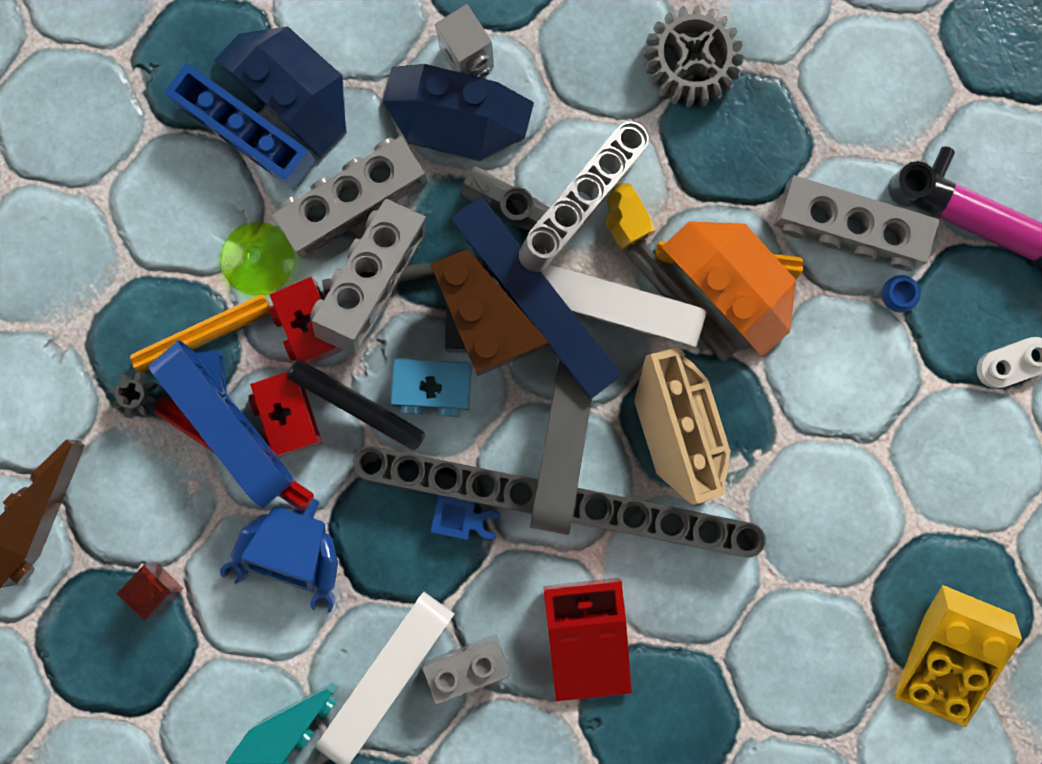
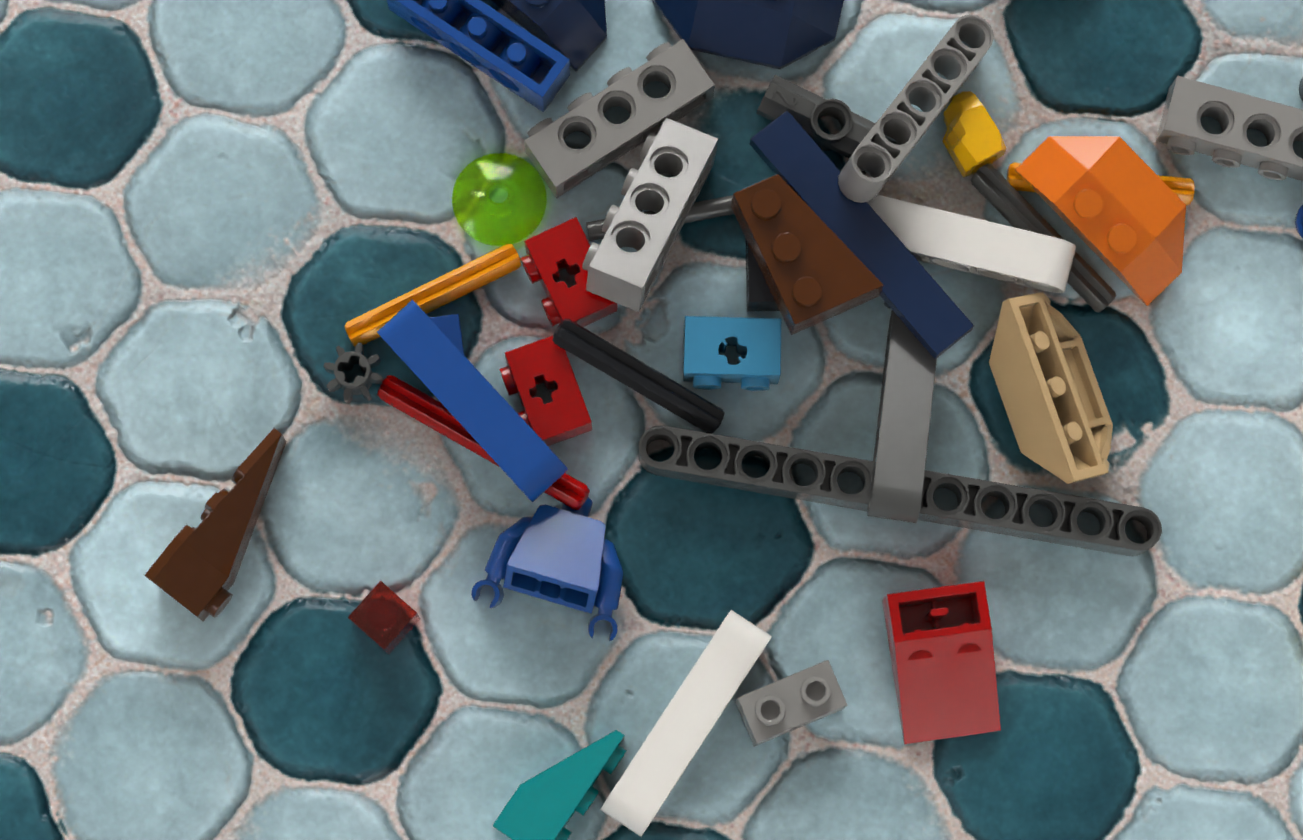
camera: 10 degrees left, 5 degrees down
blue plate [430,495,500,540] -> none

